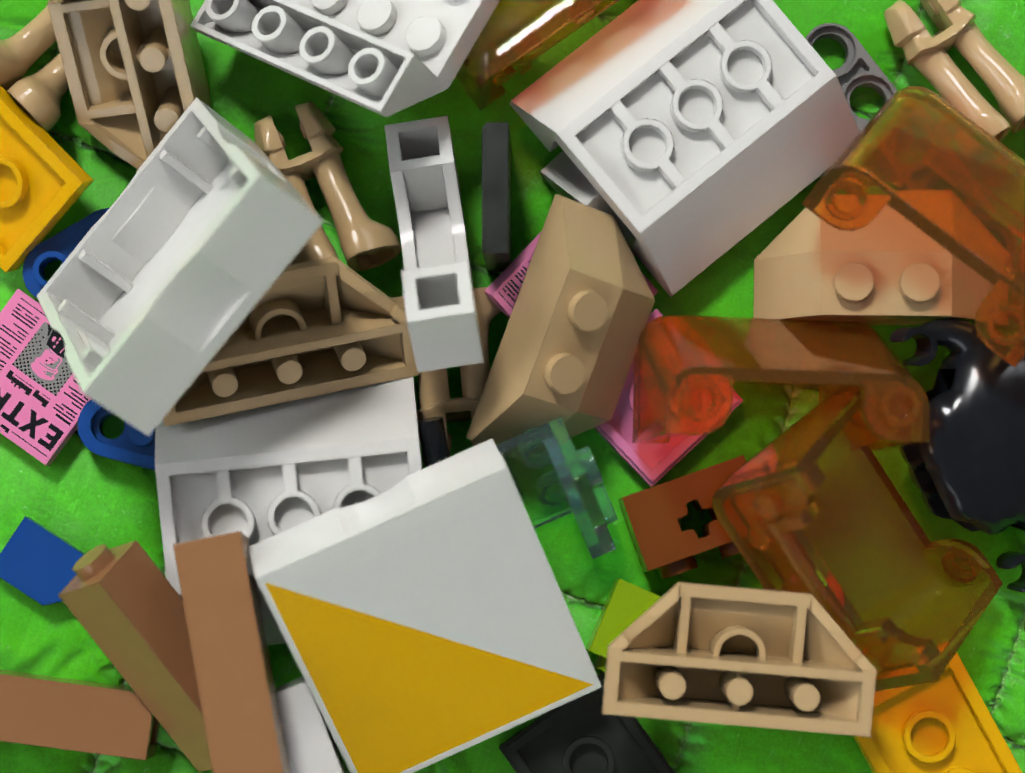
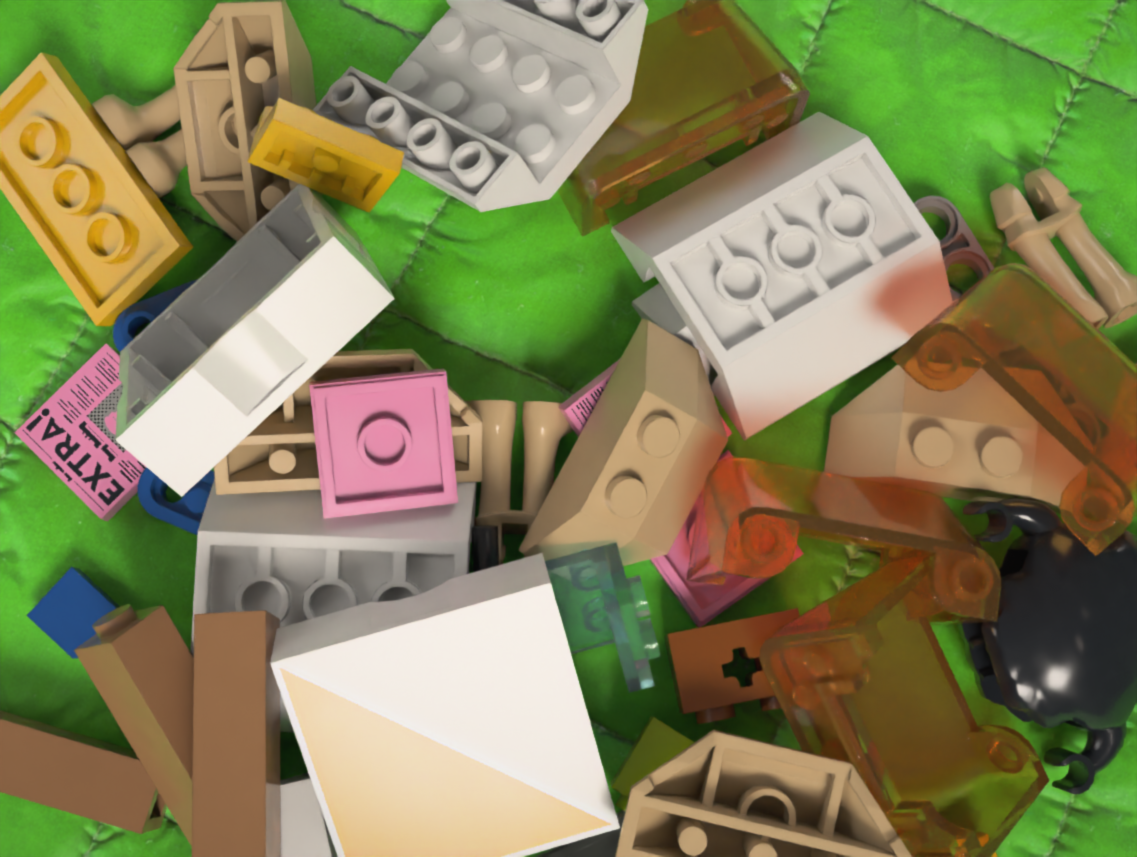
camera: 20 degrees right, 5 degrees down
tan piece [254,101,402,272] -> none
white arch [384,116,484,373] -> none
pearl dark grey tile [482,122,511,272] -> none
none -> yellow bracket [247,98,404,213]
none -> bright pink tile [309,368,458,519]

